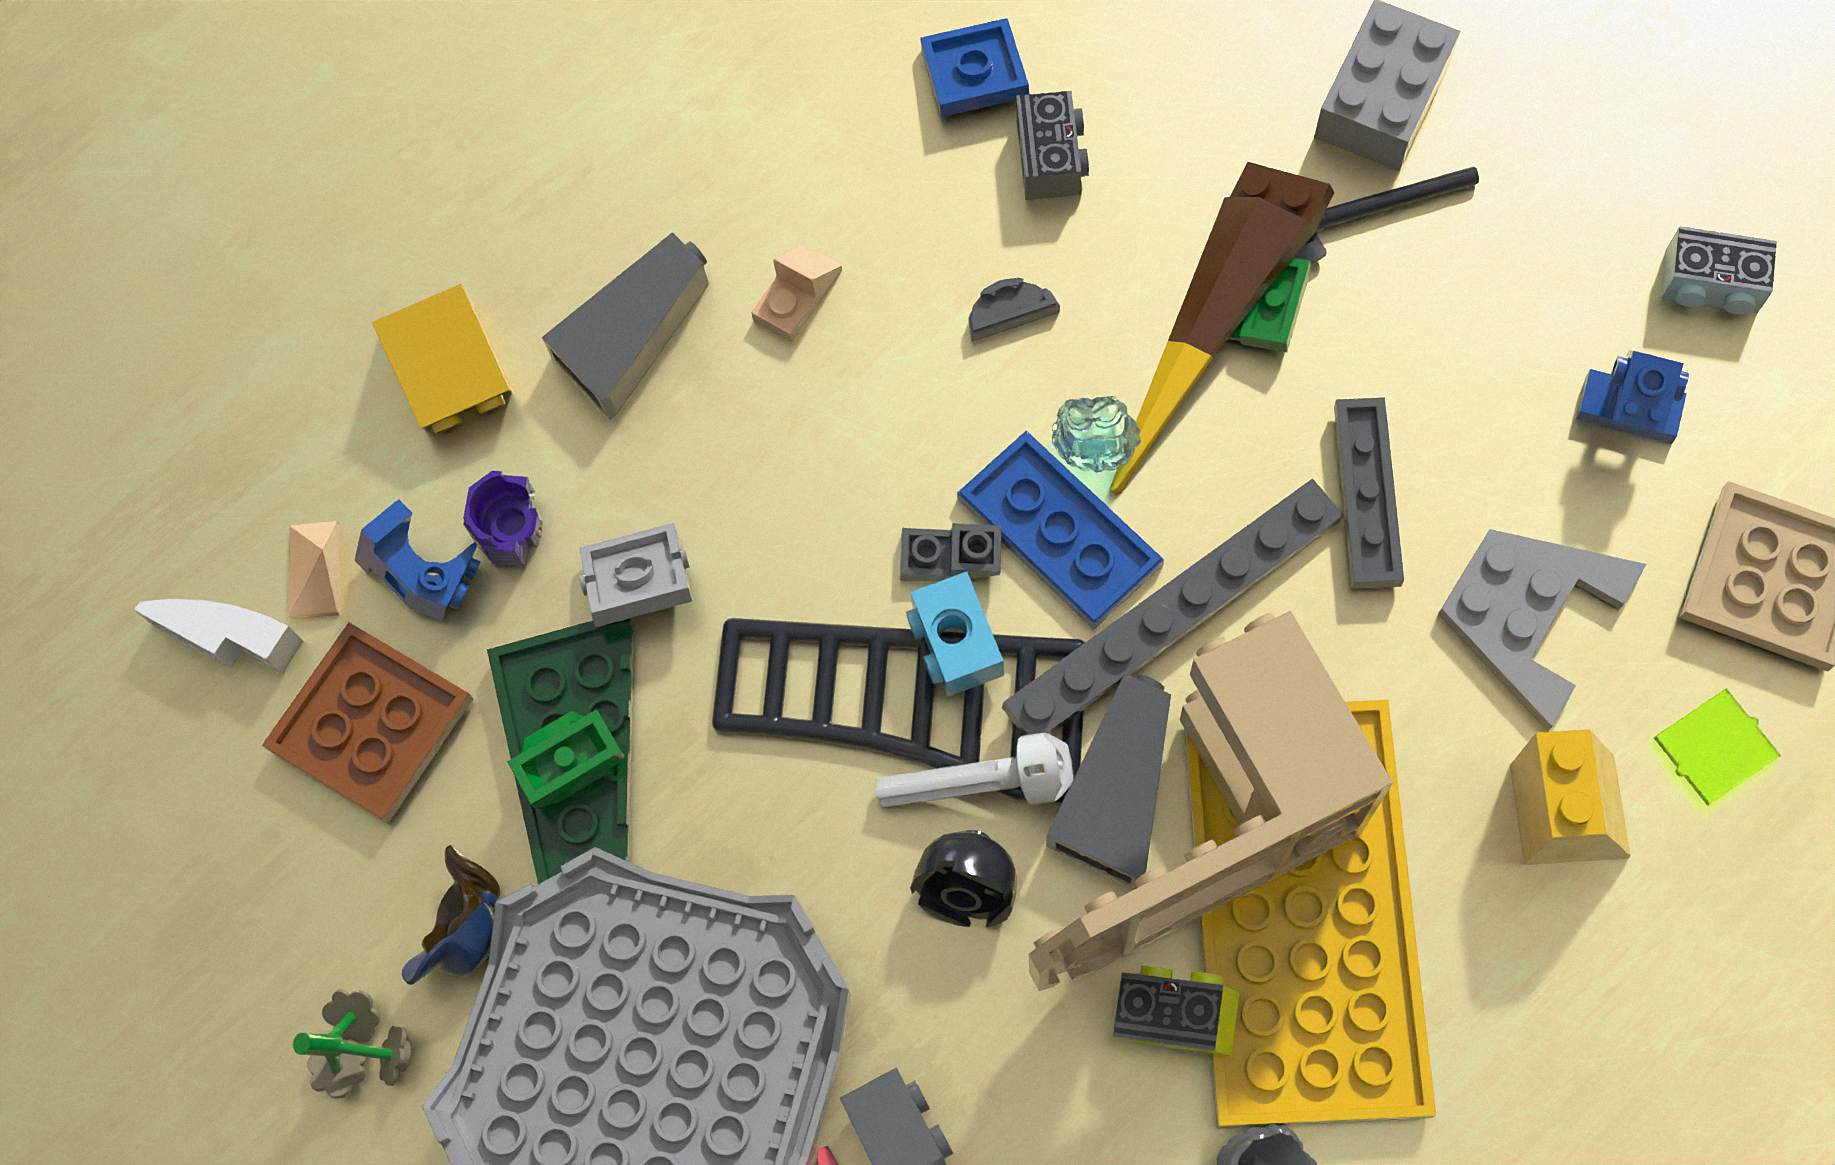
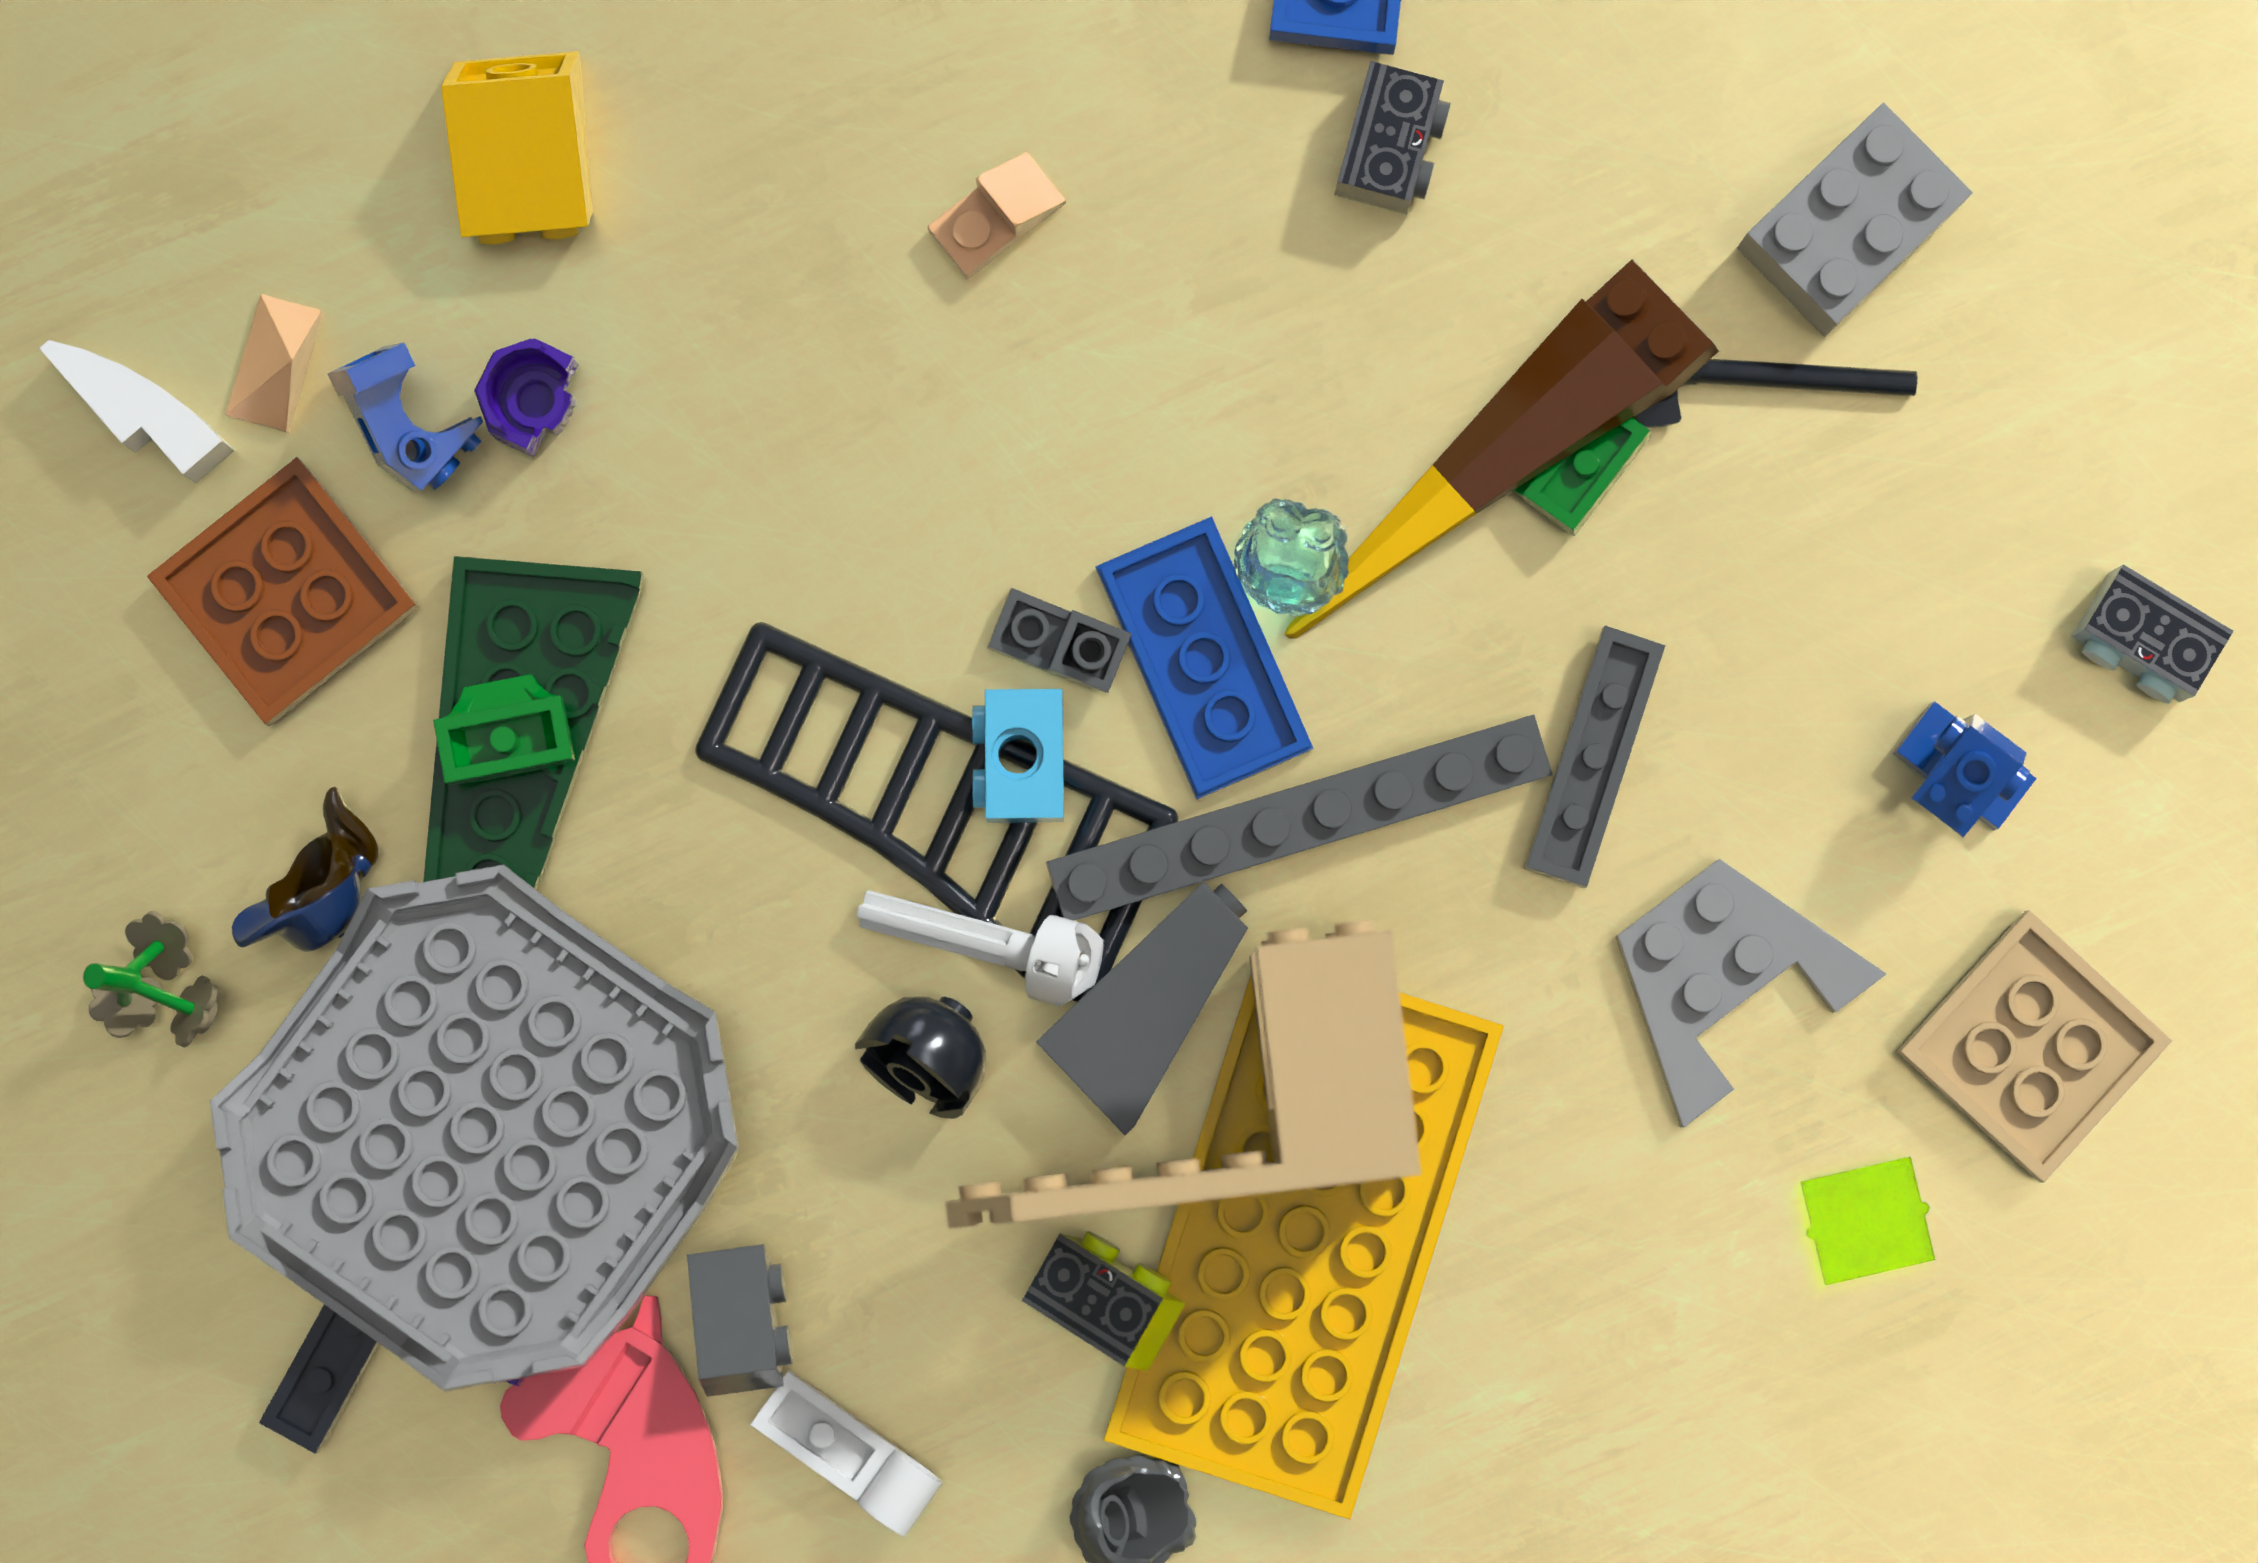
camera: 10 degrees right, 15 degrees up
dark grey slope [542,232,709,420] -> none
light grey plate [579,523,692,627] -> none
dark grey tile [968,277,1060,342] -> none
yellow slope [1510,729,1631,865] -> none

